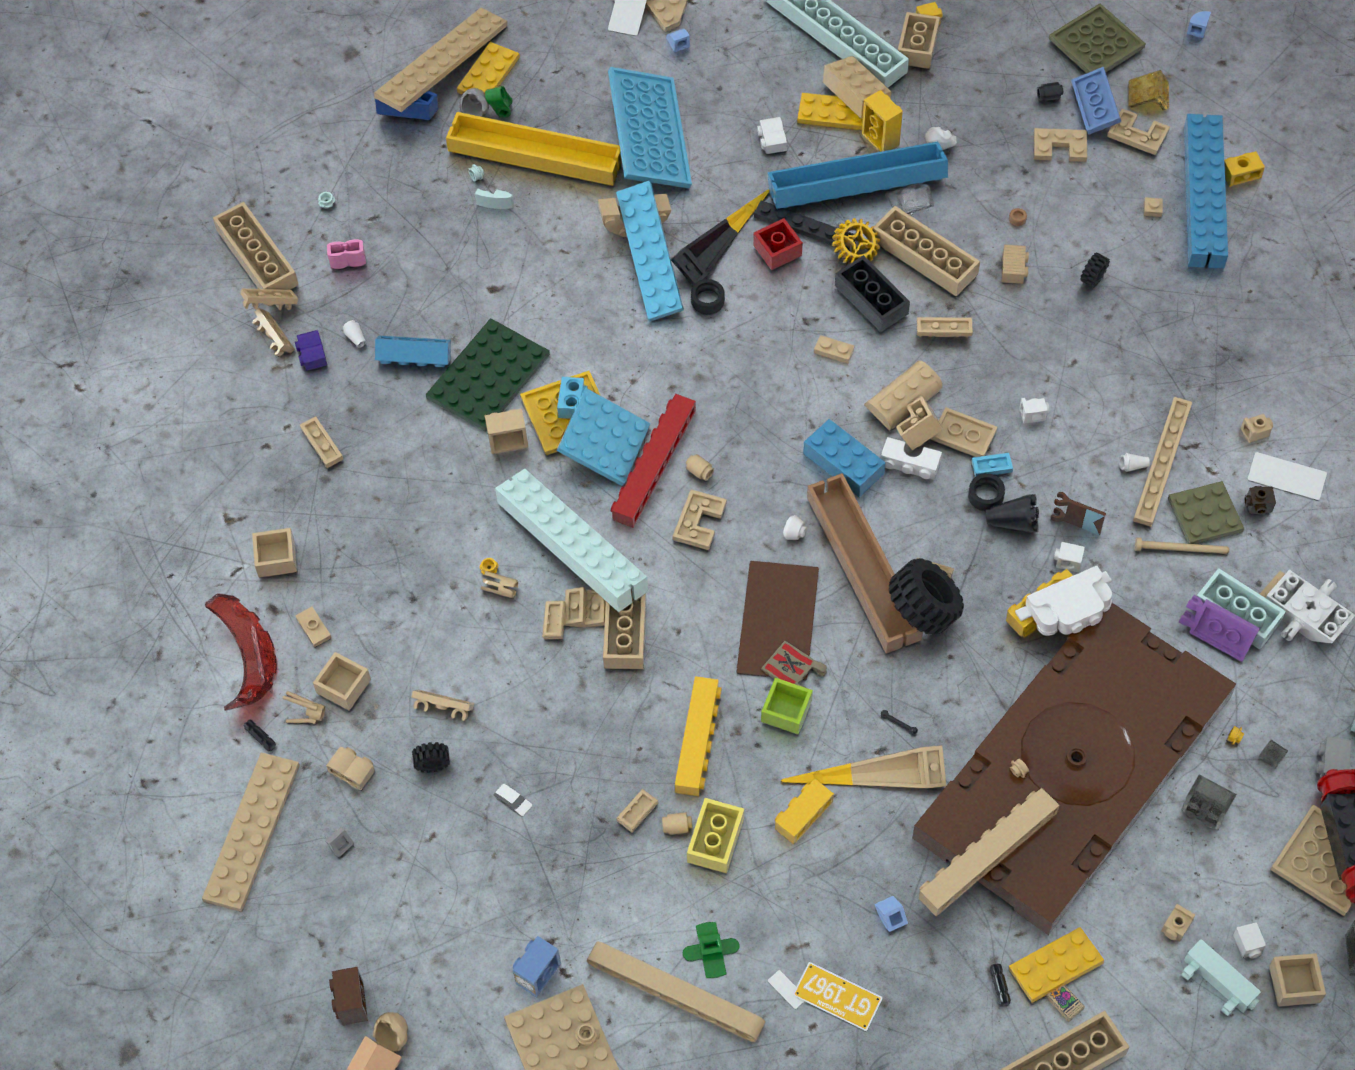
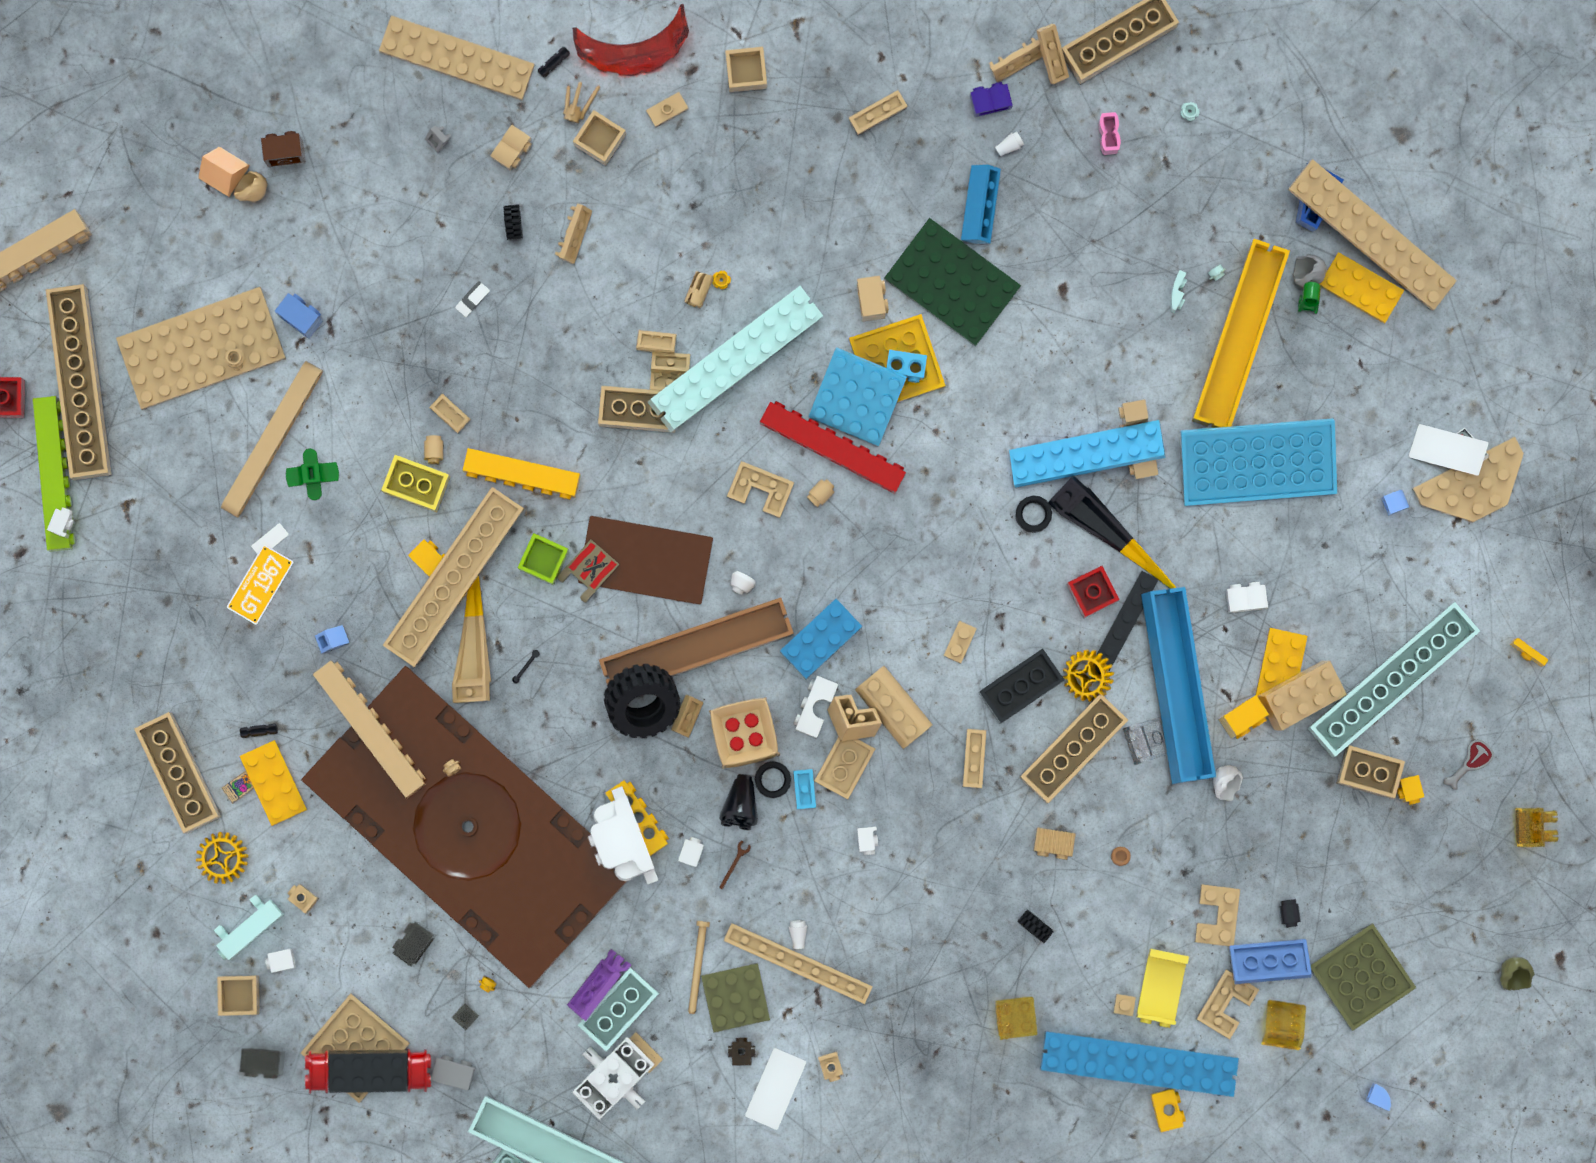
camera: 90 degrees right, 25 degrees up
none -> yellow gear [196,832,249,884]
none -> tan plate [383,487,524,667]
none -> tan piece [709,697,780,769]
none -> clear yellow bracket [995,997,1038,1040]
none -> light yellow panel [1136,949,1189,1028]

